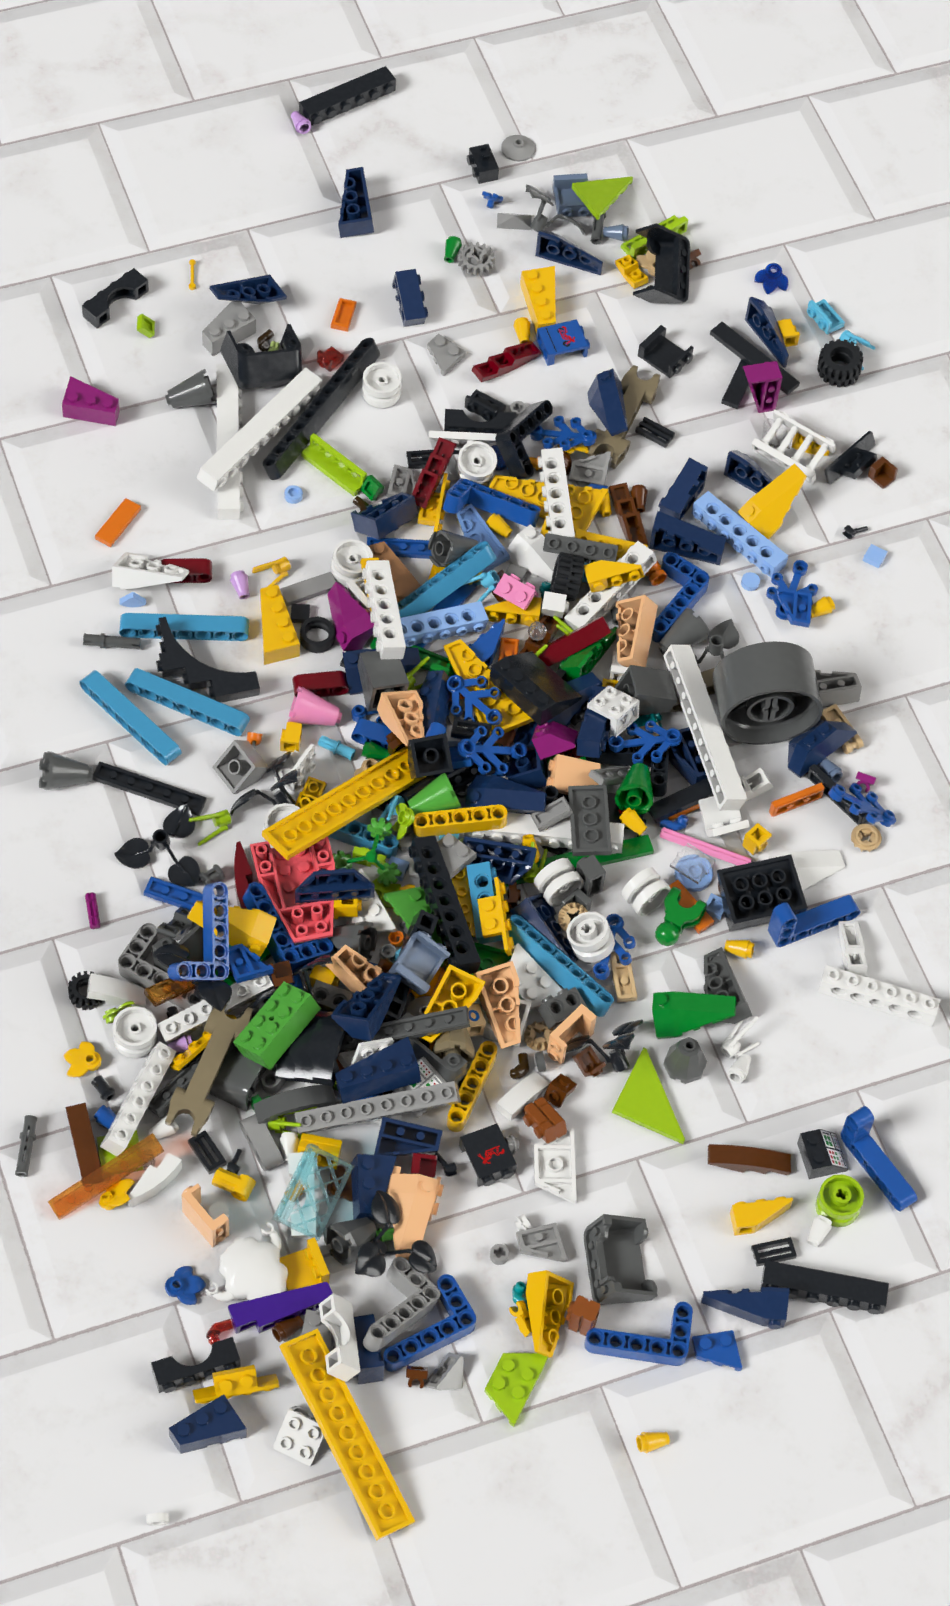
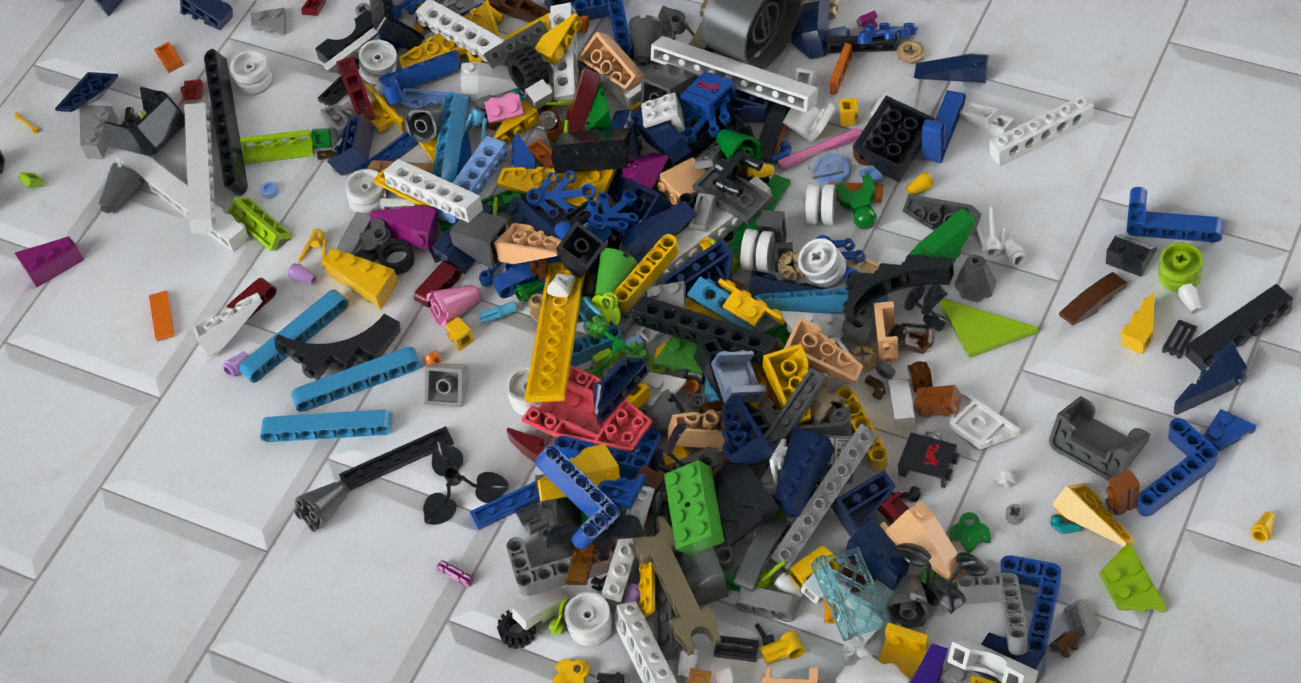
camera: 30 degrees left, 5 degrees down
dark grey pin [83,633,140,650] -> none
light blue tile [119,592,146,607] -> none
lime plant [189,809,231,846] -> none
dark grey bush [199,864,225,886] -> none
black plant [230,751,298,816] -> none
white bracket [275,743,316,792] -> none
yellow slope [295,776,327,808] -> none
black bracket [465,389,506,421] -> none
yellow cone [486,513,513,538] -> none
yellow plate [509,1300,532,1337] -> none
light grey wing [516,1223,567,1262] -> none
none -> lavender cone [222,351,249,377]
none -> lime fence [227,198,292,251]
none -> dark grey plate [359,218,391,251]
none -> white tile [547,274,576,297]
none -> blue panel [680,71,736,120]
none -> black connector [715,150,763,197]
none -> black arch [842,254,954,322]
none -> dark blue wedge [914,53,989,83]
none -> green plate [949,512,991,553]

